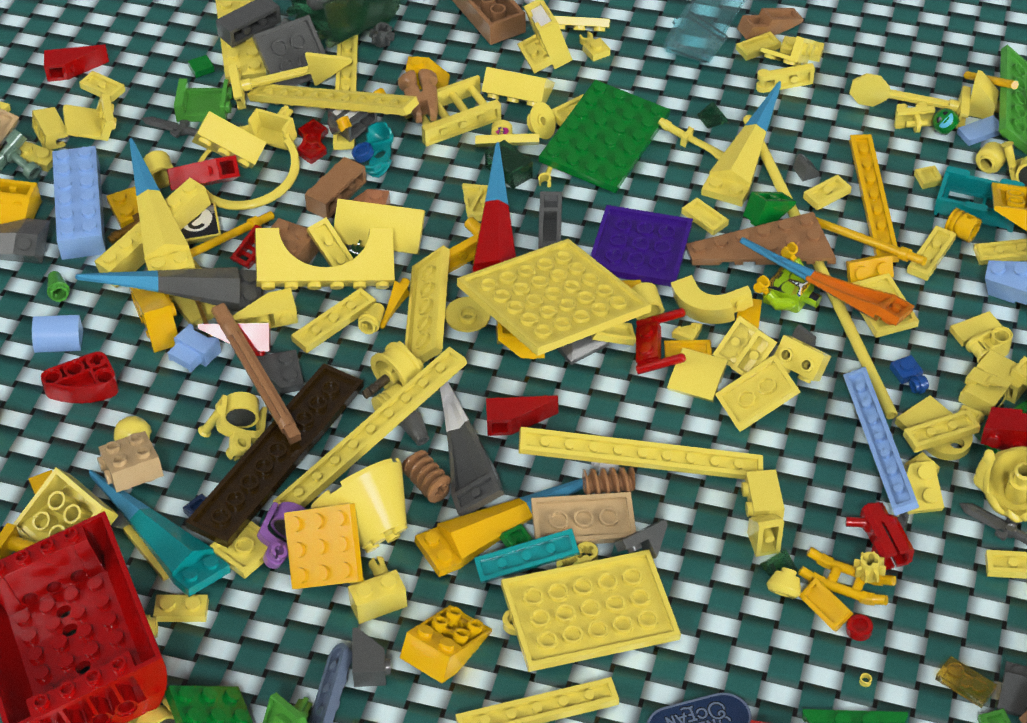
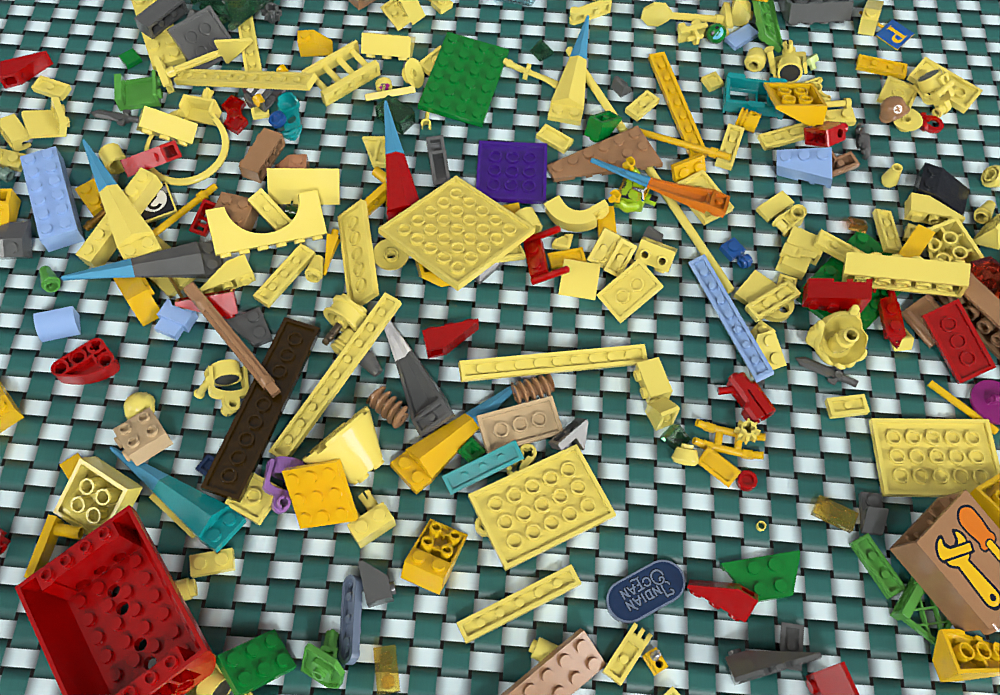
camera: 15 degrees left, 15 degrees up
medium nougat piece [398,69,438,123] -> none

